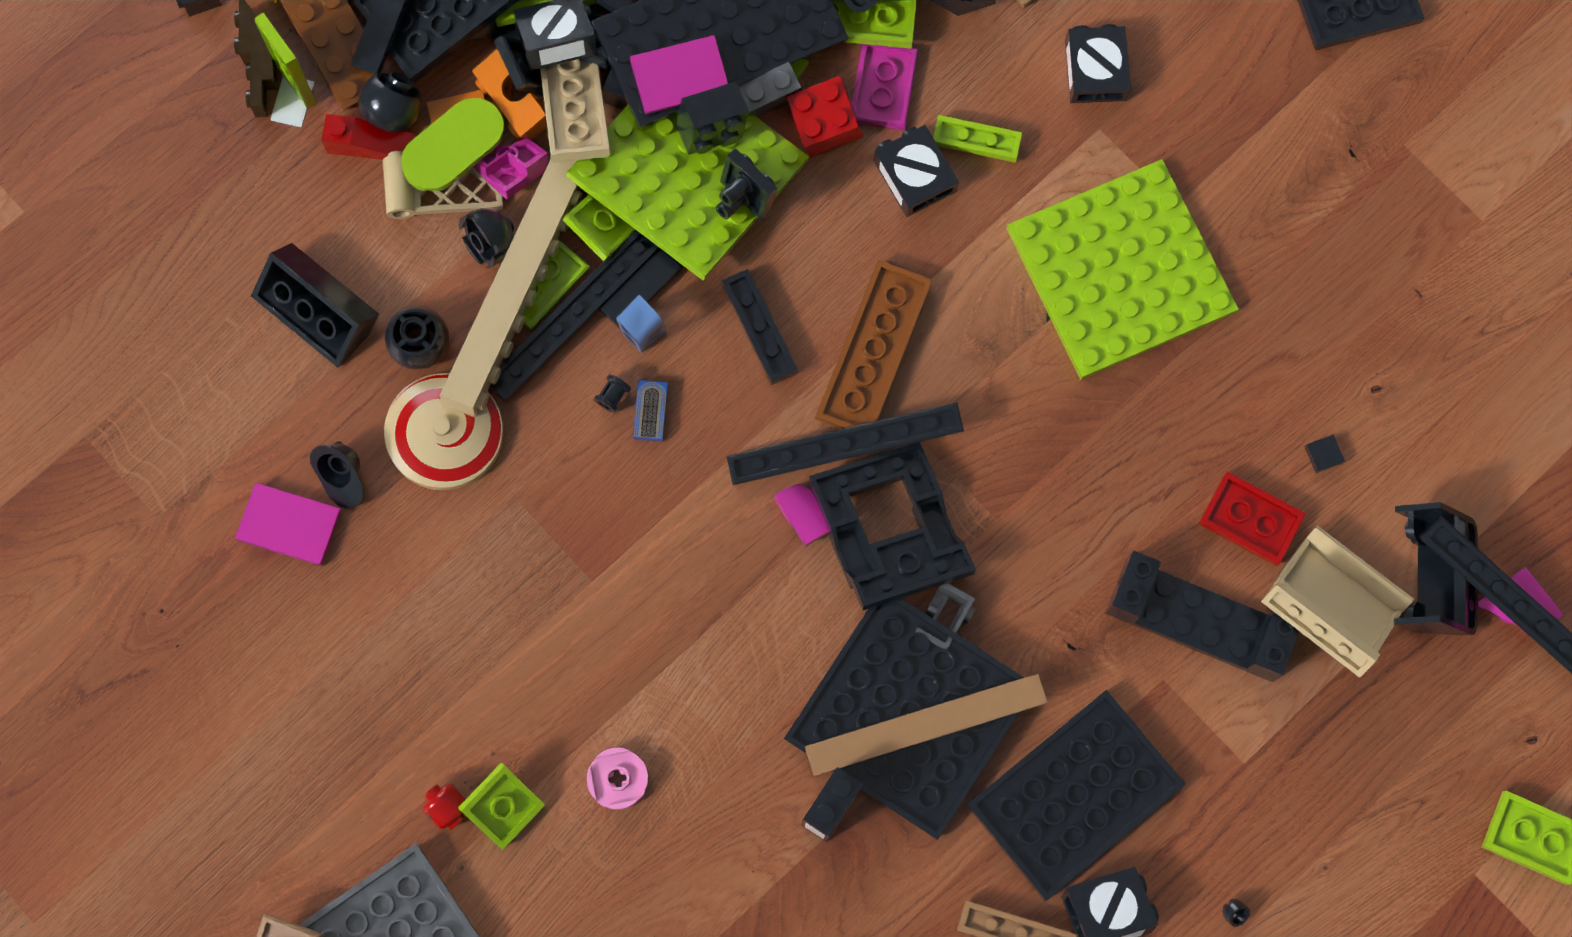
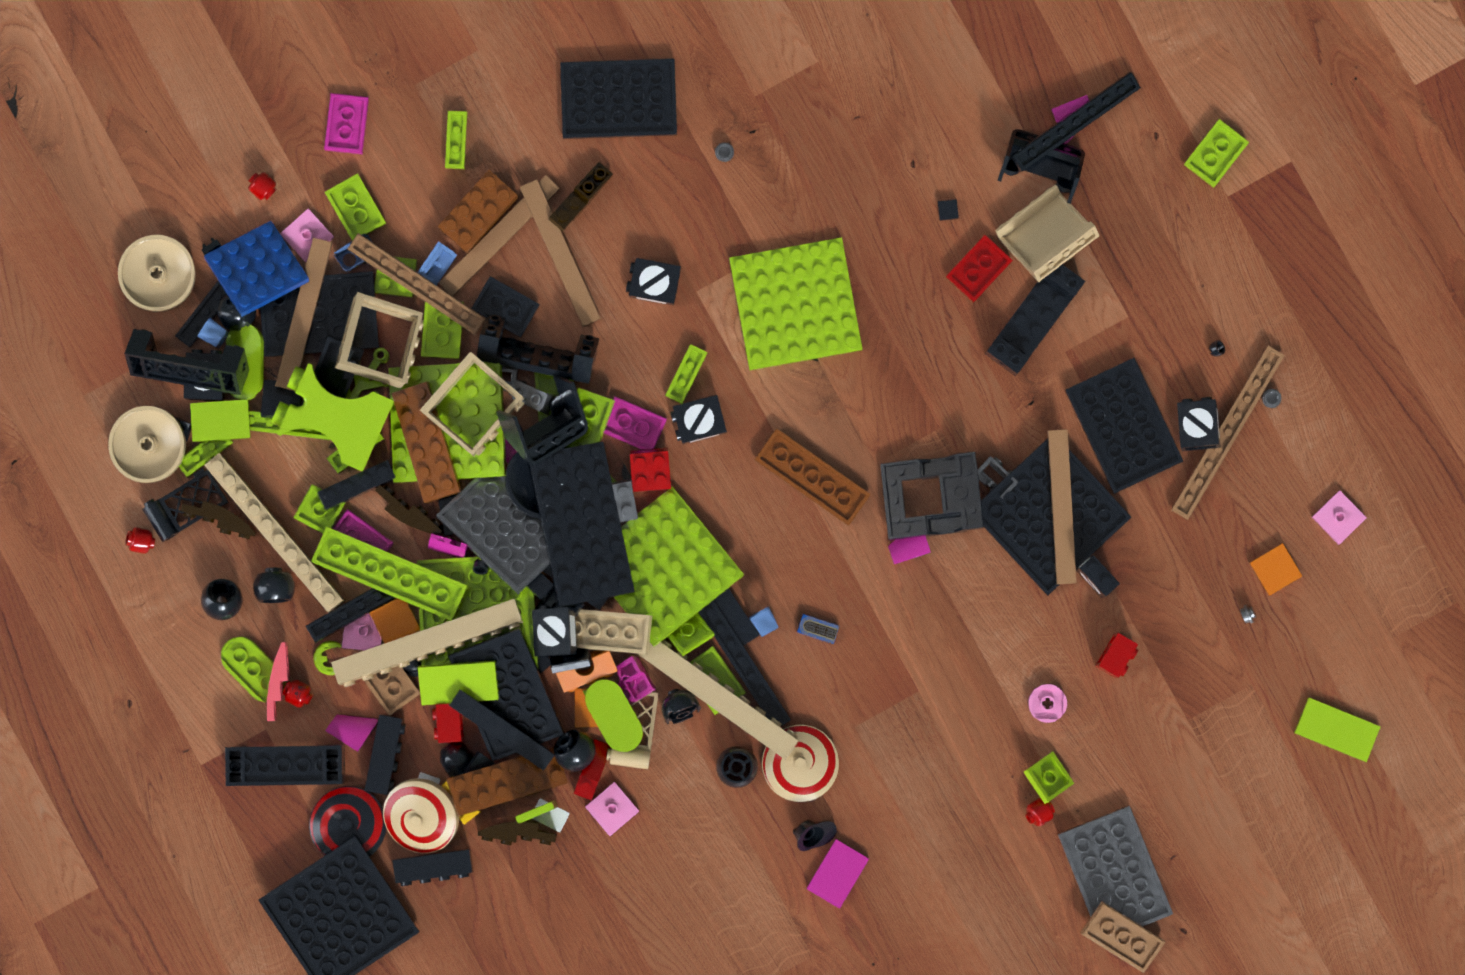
camera: 75 degrees left, 10 degrees up
black slope [251,243,379,368] -> none
black bush [593,374,631,413] -> none
dark pink tile [629,35,728,115] -> none
black brick [676,81,749,155] -> none
black plate [716,148,777,220] -> none
black plate [721,269,798,385] -> none
black tile [726,402,964,486] -> none
none -> bright pink plate [585,782,639,836]
none -> flat silver plate [715,143,734,162]
none -> red brick [1095,633,1139,678]

